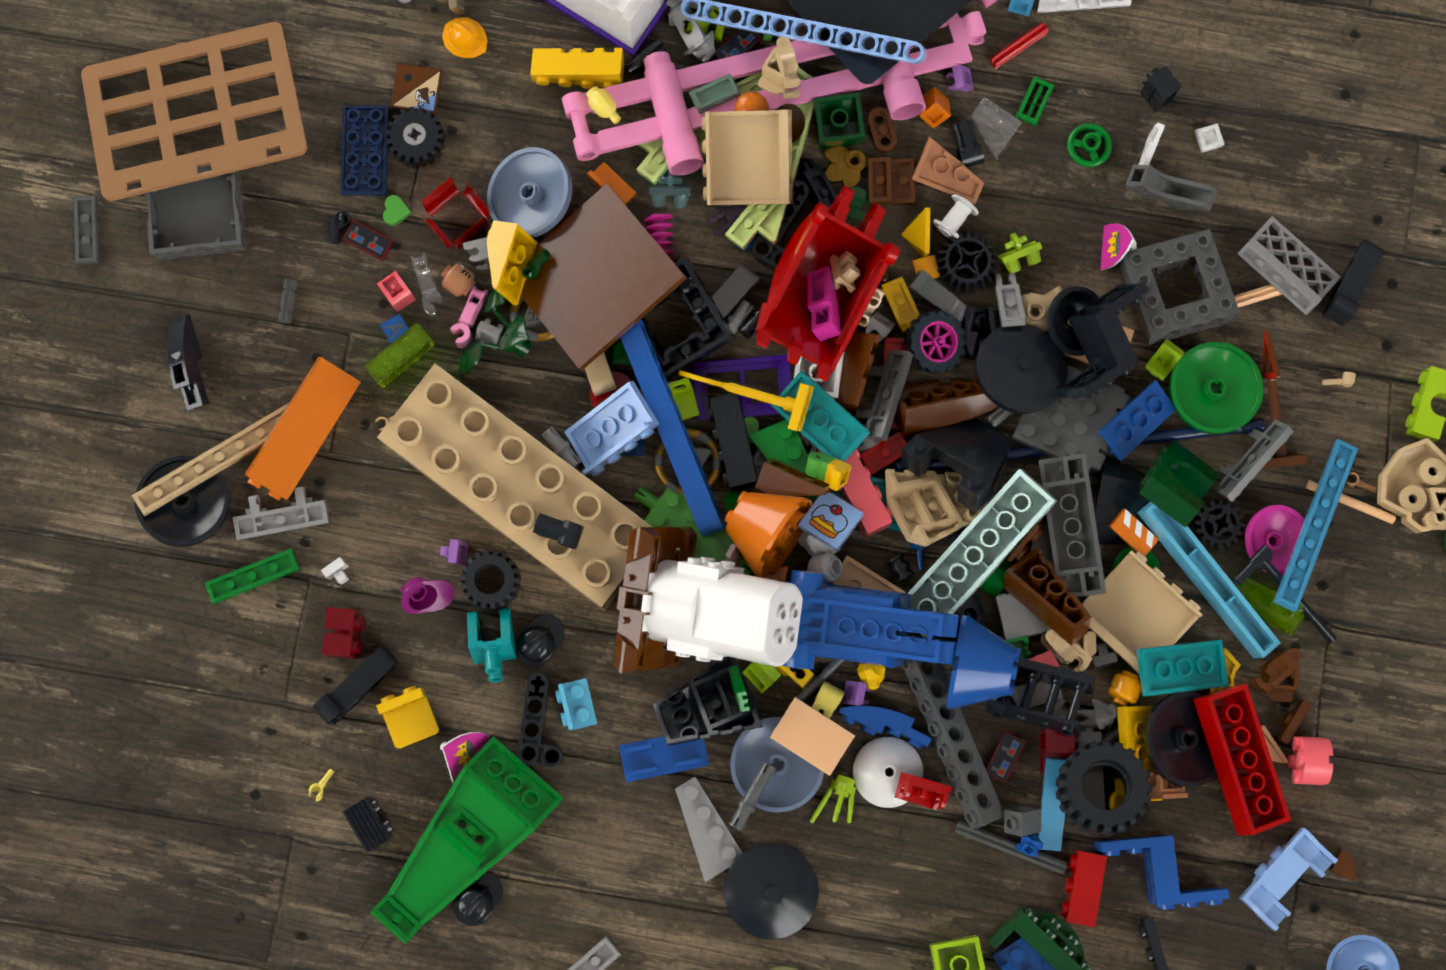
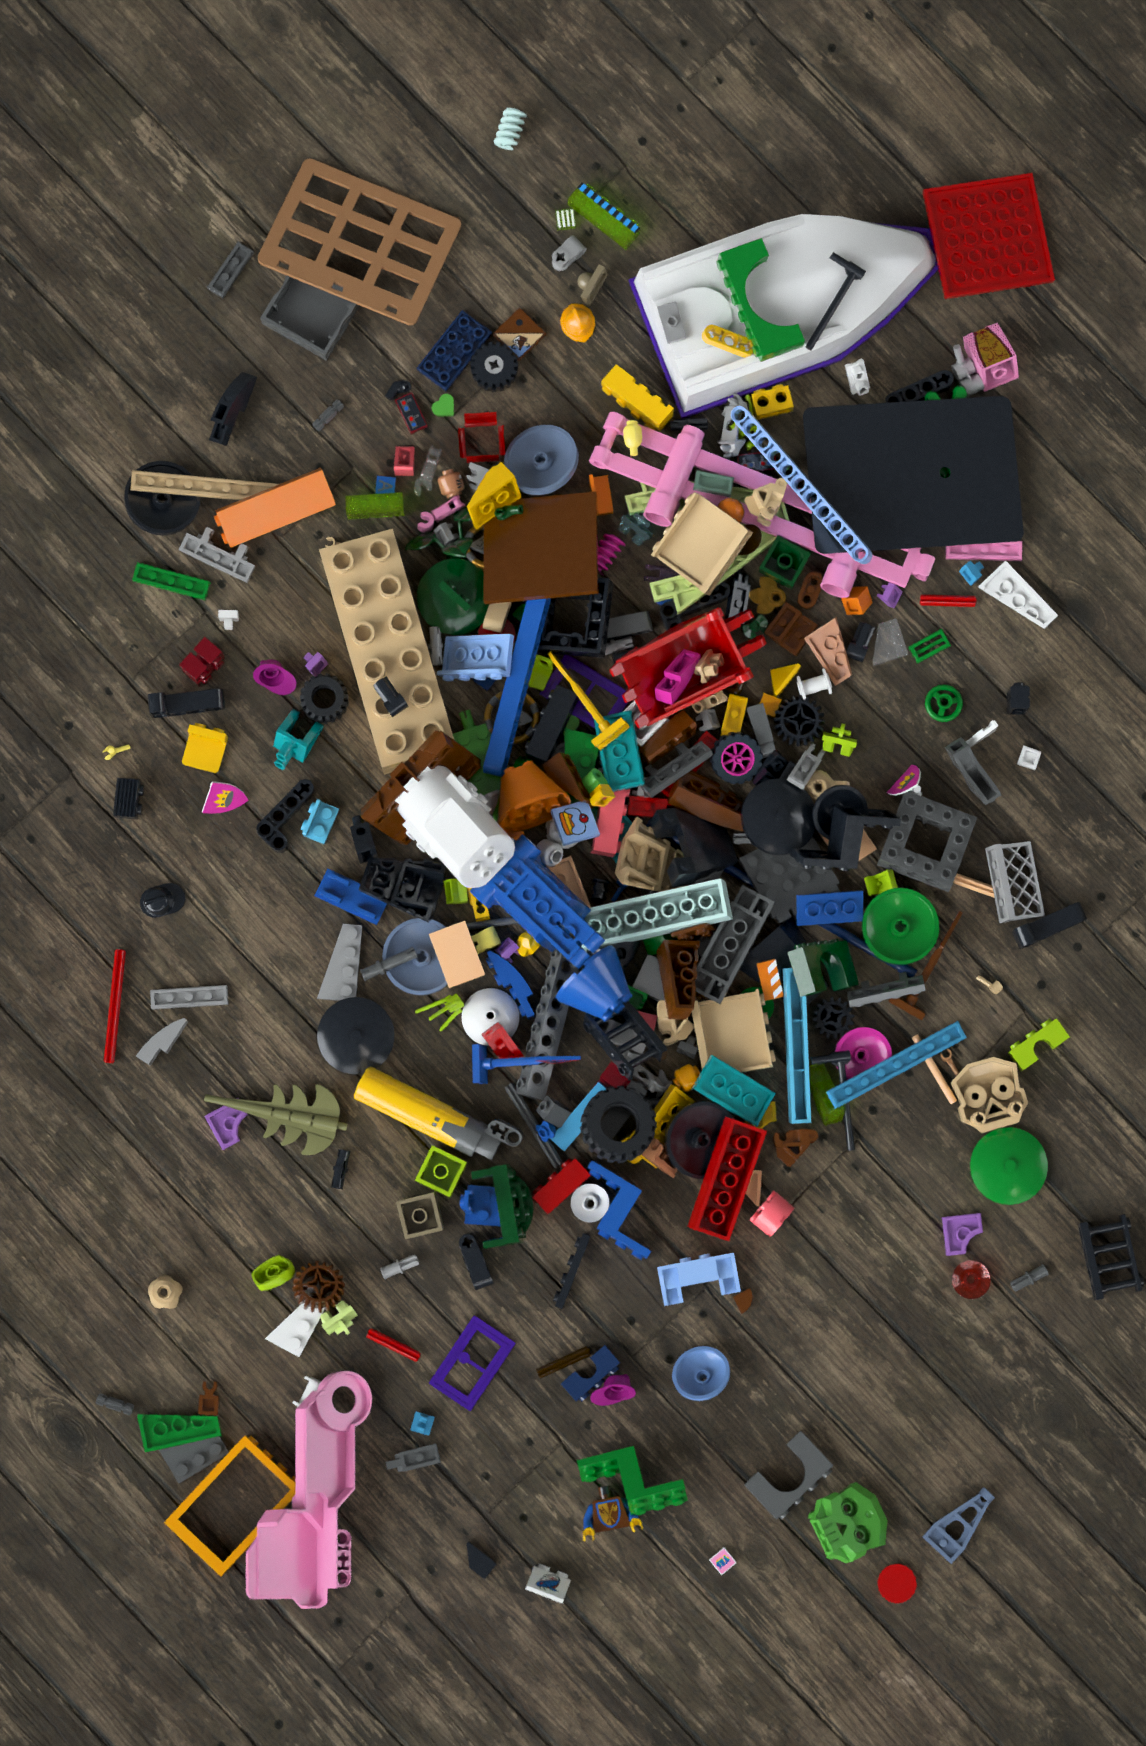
camera: 35 degrees right, 0 degrees up
green wing [370,736,564,945] -> none
black piece [515,614,565,666] -> none
green tile [729,665,750,712] -> none
tile [986,731,1026,784] -> none
reddish brown plate [1275,699,1312,744] -> none
none -> black torso [350,815,378,864]
none -> yellow piece [354,1066,524,1160]
none -> dark green bracket [417,559,489,635]
none -> blue piece [472,1044,581,1084]
none -> white dish [571,1184,609,1222]

